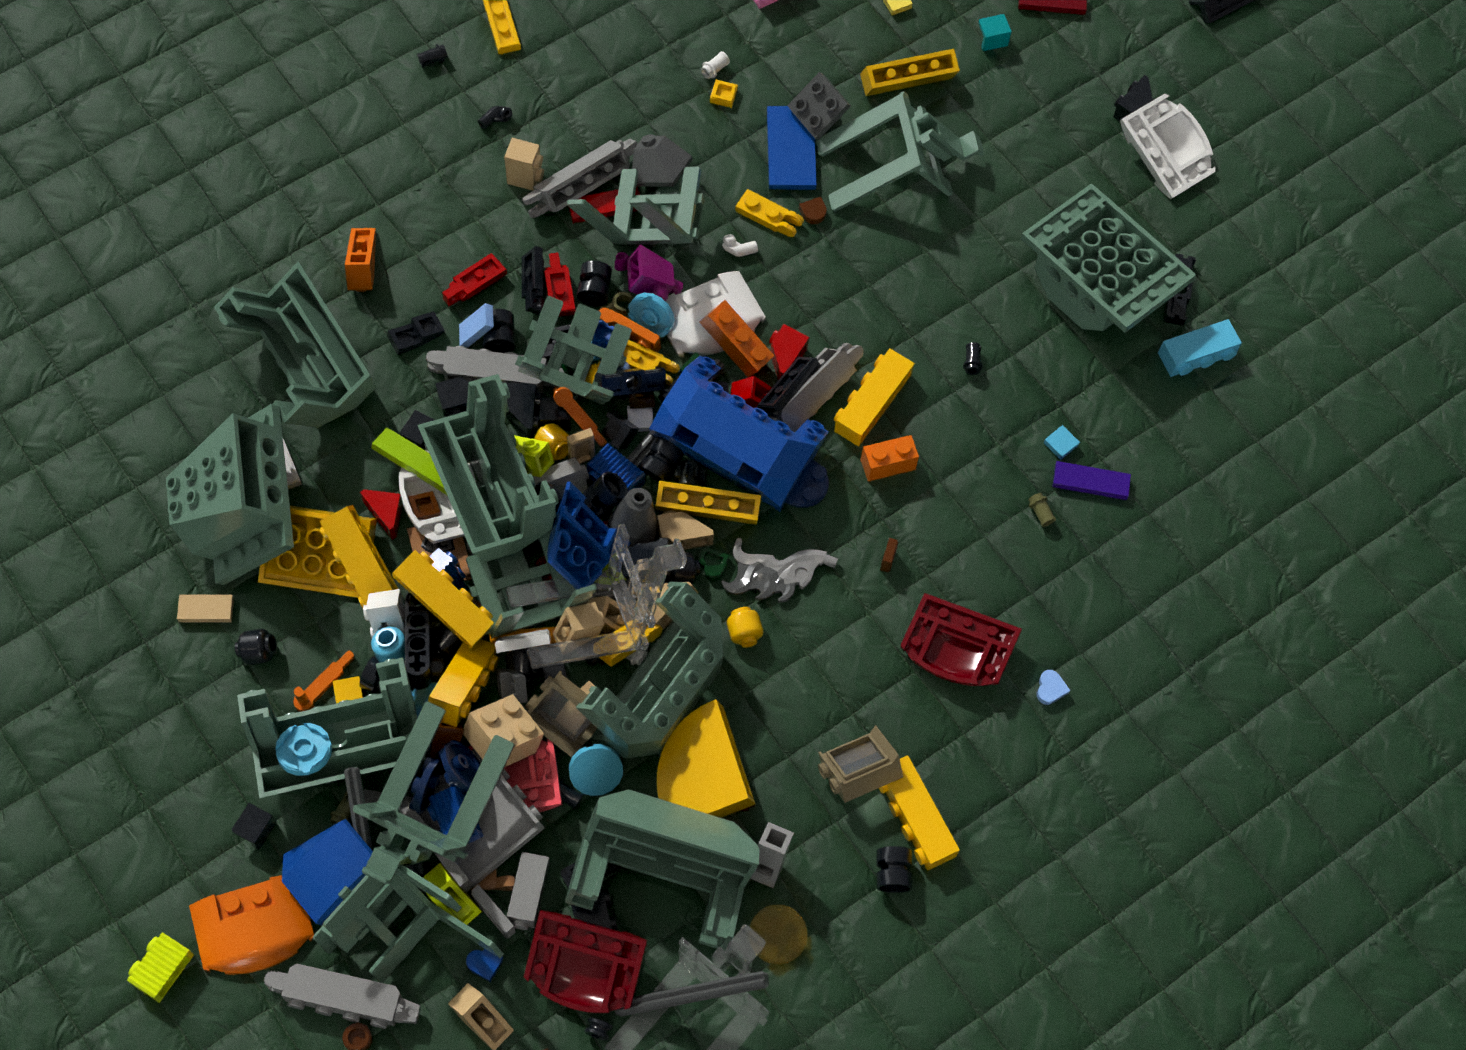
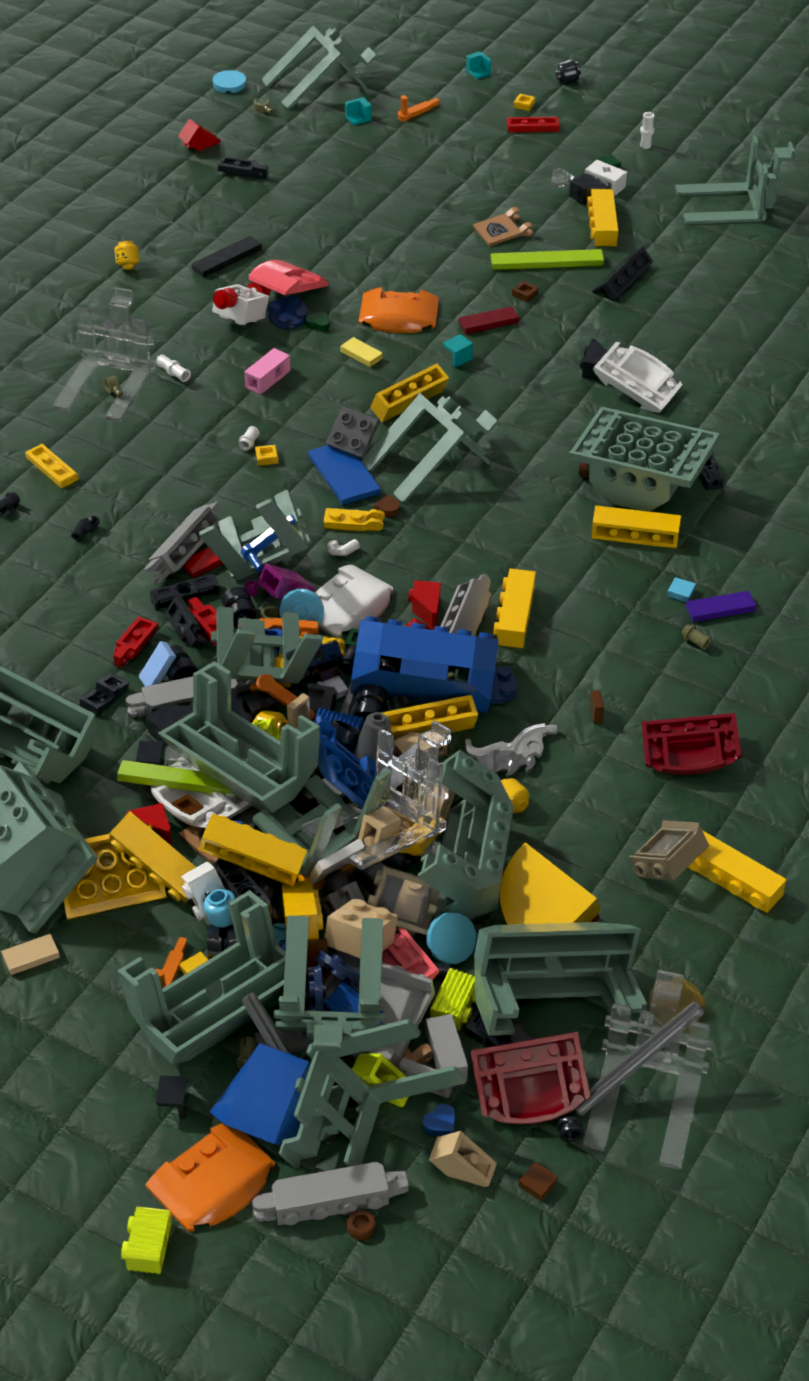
camera: 20 degrees left, 20 degrees down
black head [235,628,277,665] -> none
medium azure tile [275,723,332,776] -> none
orange slope [345,228,376,292] -> none
tan brick [504,138,544,191] -> none
dark grey slope [632,134,693,187] -> none
orange brick [699,300,774,377] -> none
light grey brick [750,822,794,888] -> none
black tile [757,357,820,415] -> none
orange brick [860,435,919,482] -> none
black wheel [876,846,912,893] -> none
black pin [963,342,983,375] -> none
light blue tile [1037,670,1070,705] -> none
medium azure brick [1158,319,1242,377] -> none
none -> black piece [150,574,220,611]
none -> blue piece [240,515,297,572]
none -> neon yellow brick [430,968,476,1031]
none -> yellow brick [591,506,681,548]

